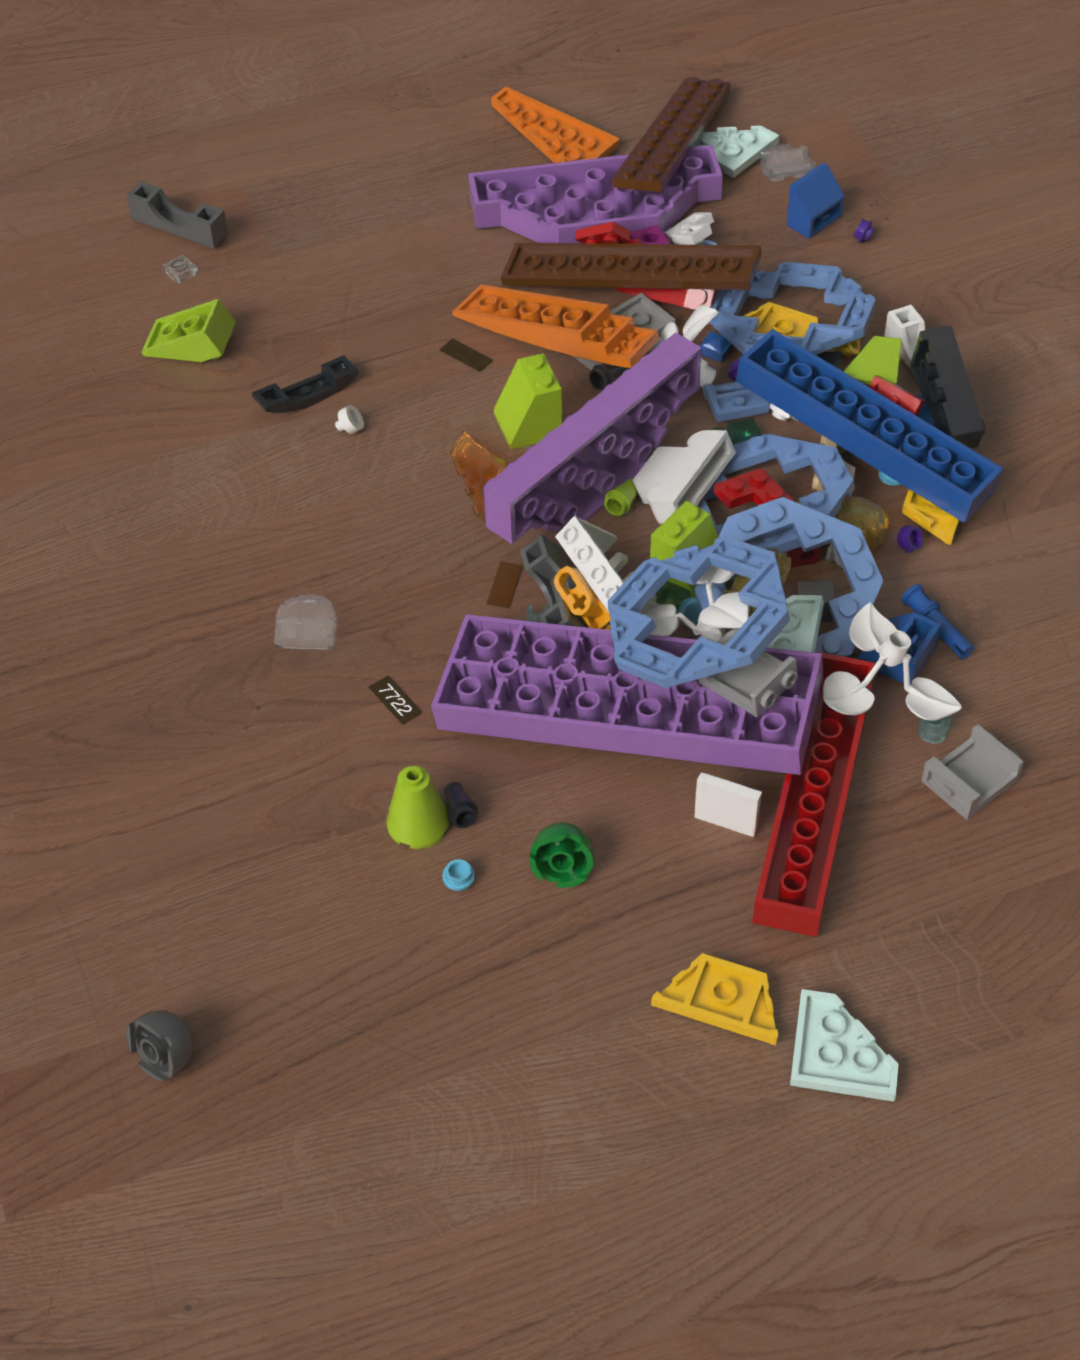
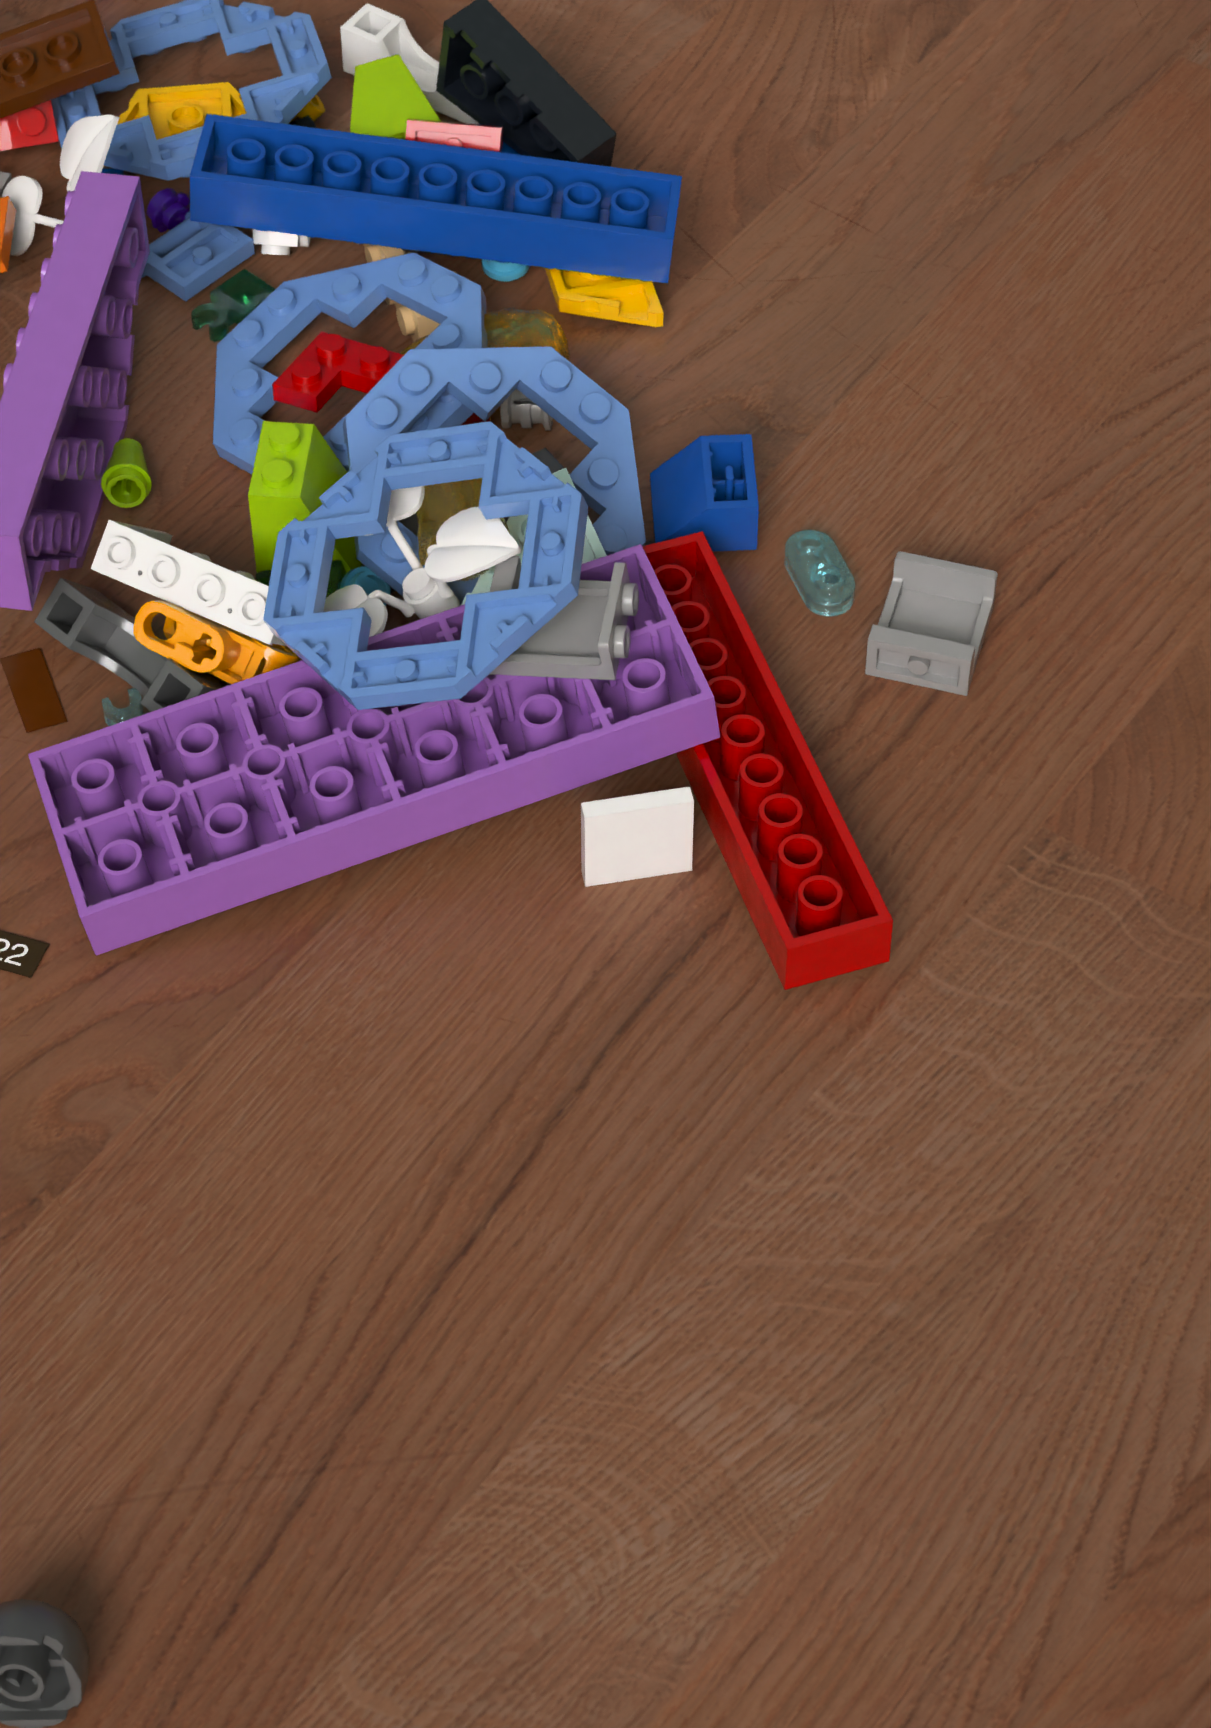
camera: 35 degrees left, 0 degrees up
lime cone [386,766,450,849] -> none
medium azure plate [442,859,475,891] -> none
black cone [444,782,478,828] -> none
green cylinder [529,822,595,888] -> none
white brick [633,430,736,524] -> none
yellow wing [651,953,778,1046] -> none
light aqua plate [790,989,899,1101] -> none
white plant [823,603,962,721] -> none
dark purple plate [897,525,923,553] -> none
blue pin [901,584,975,660] -> none

